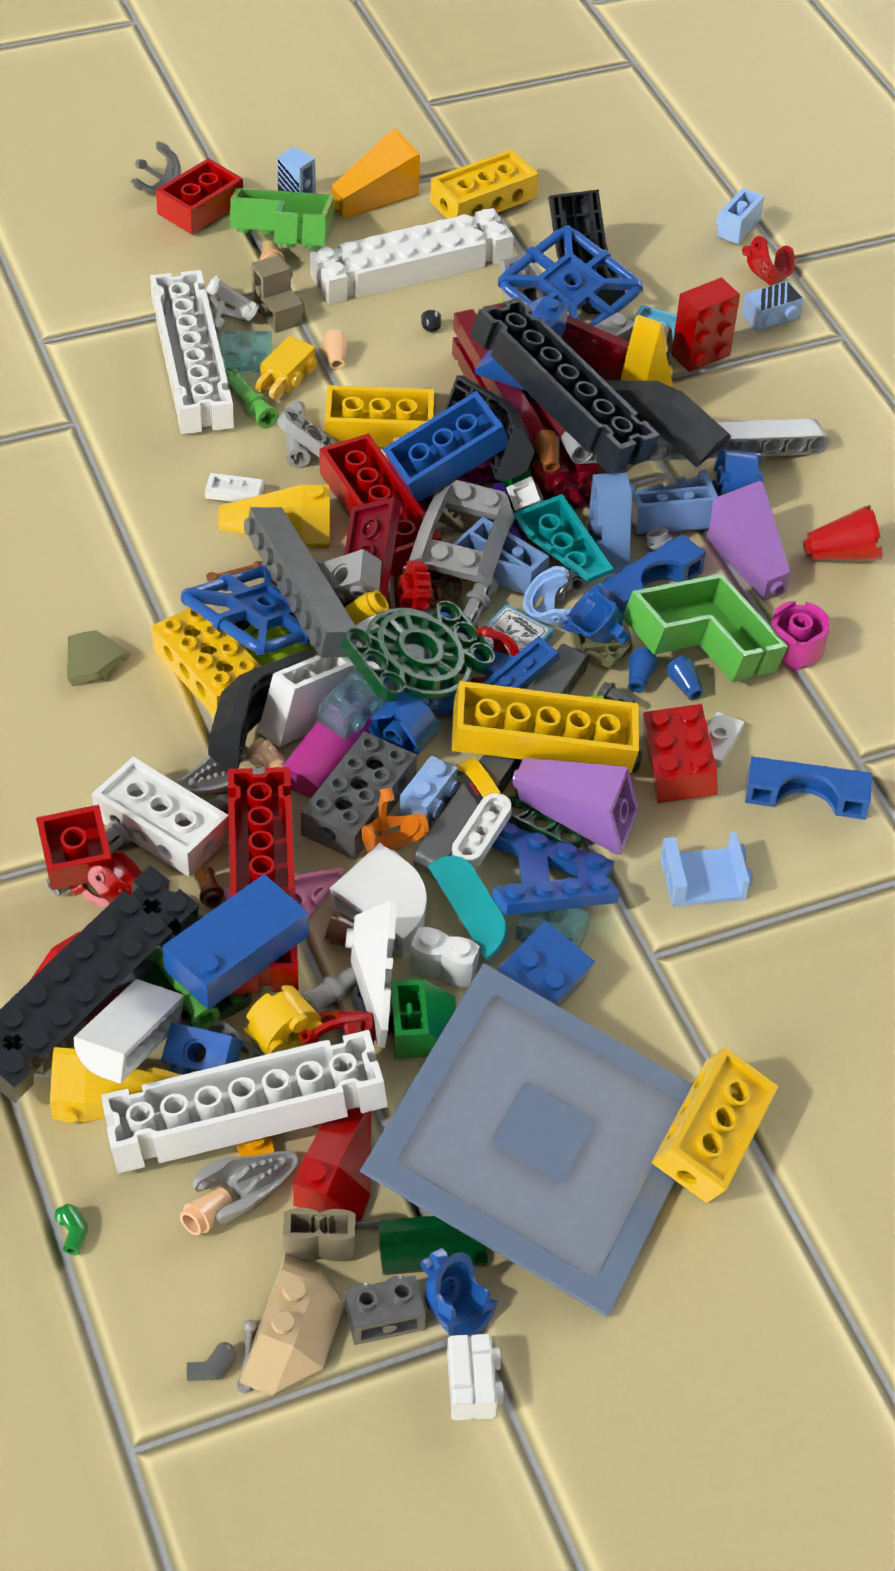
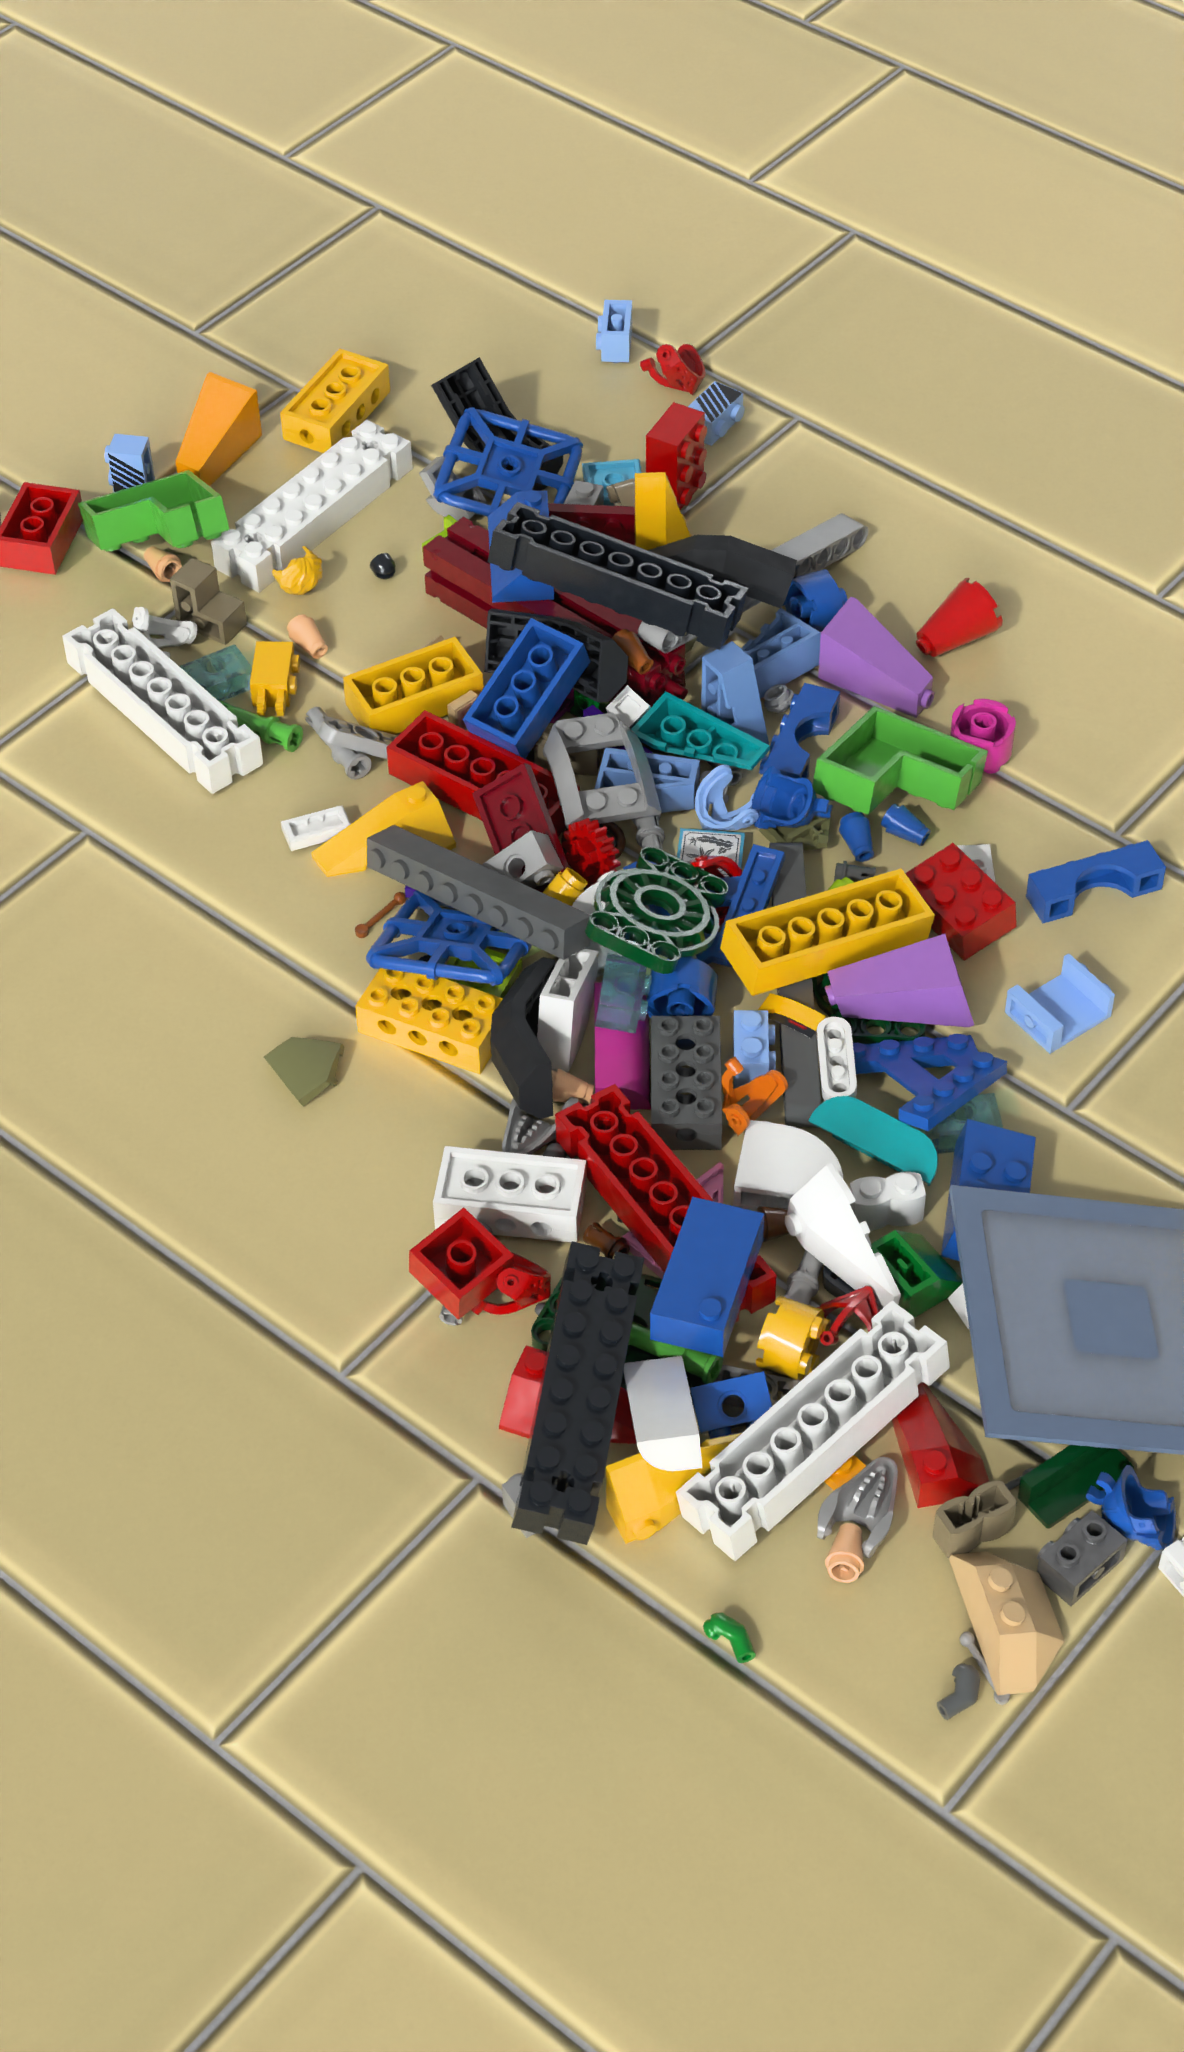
camera: 25 degrees left, 0 degrees up
none -> yellow hair [272,546,322,595]

